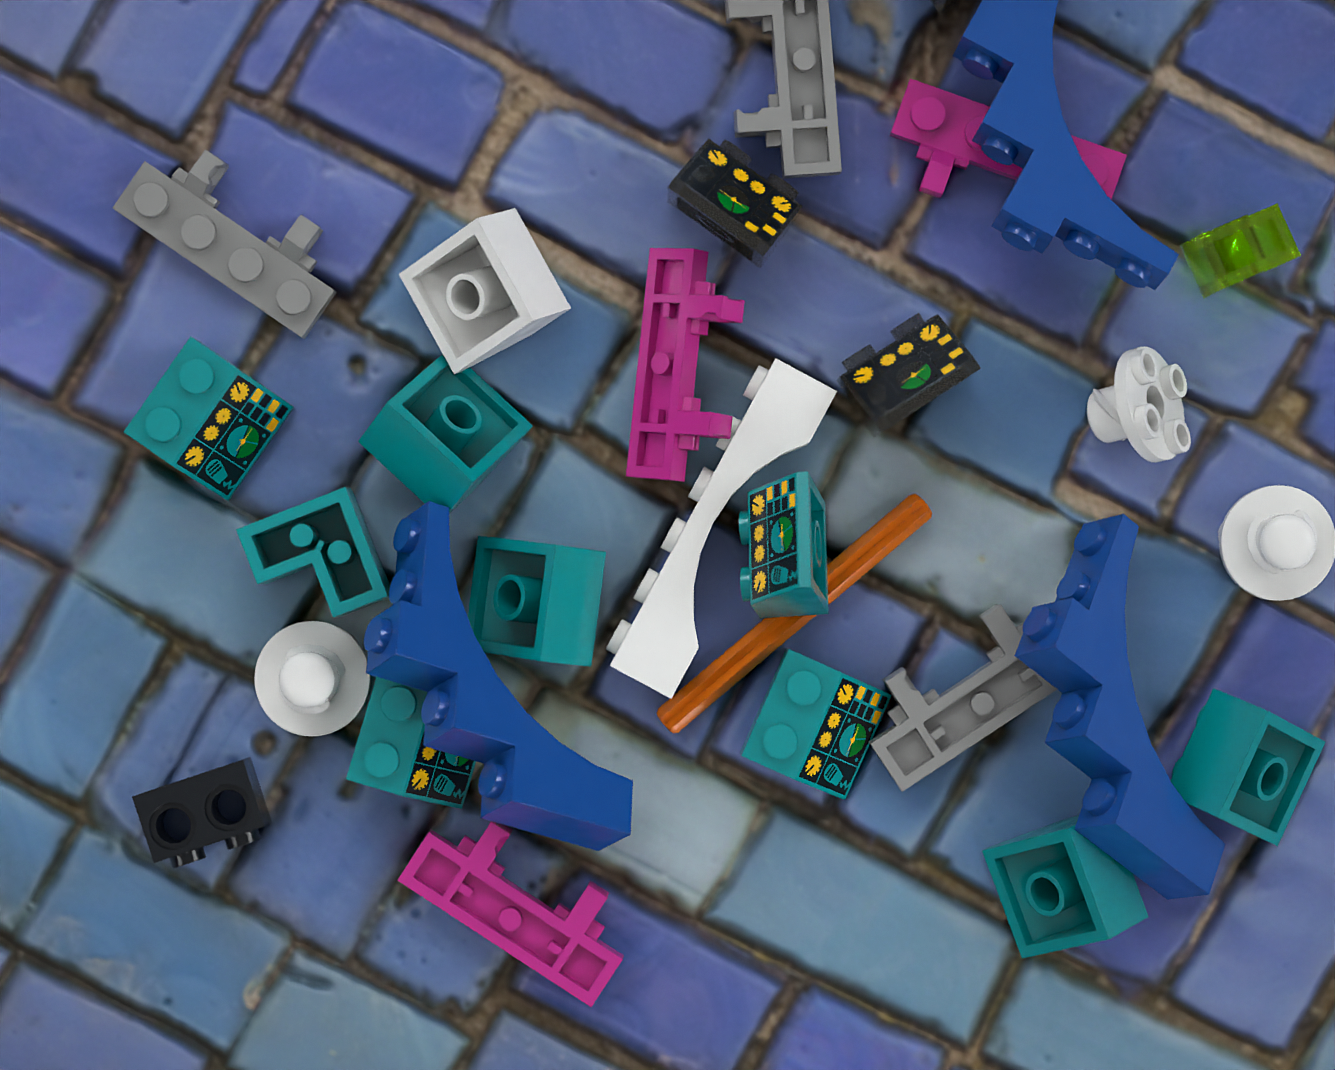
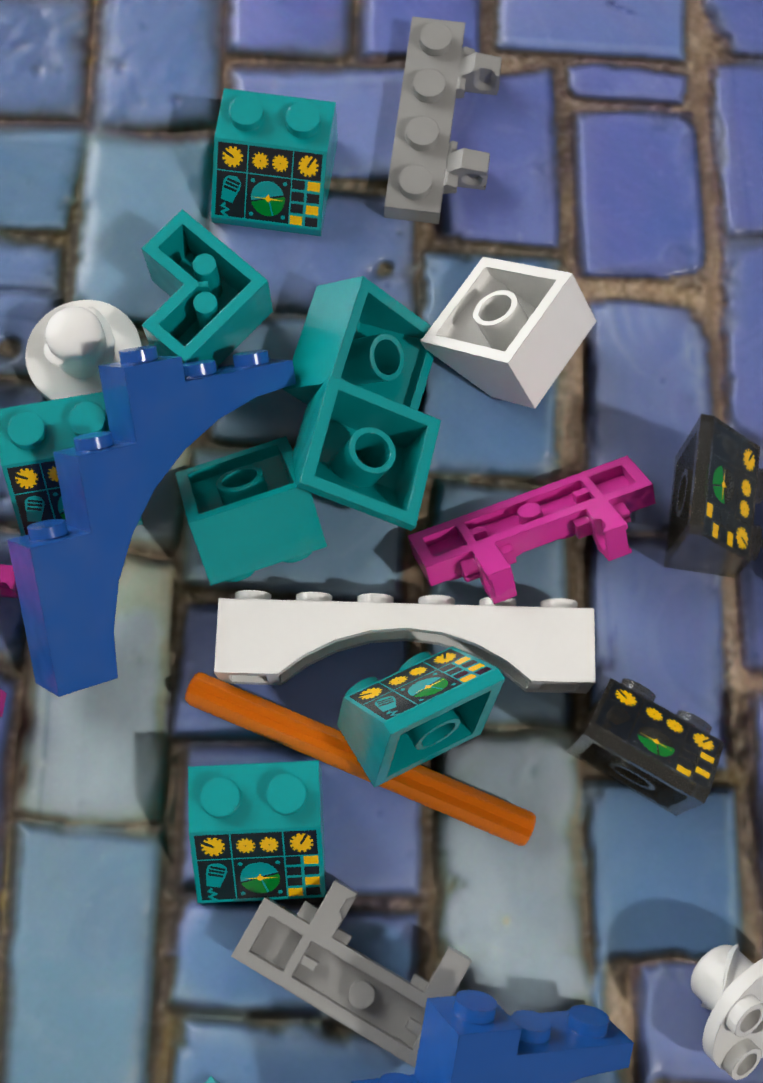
camera: 60 degrees right, 15 degrees down
none -> teal slope [292,375,441,531]

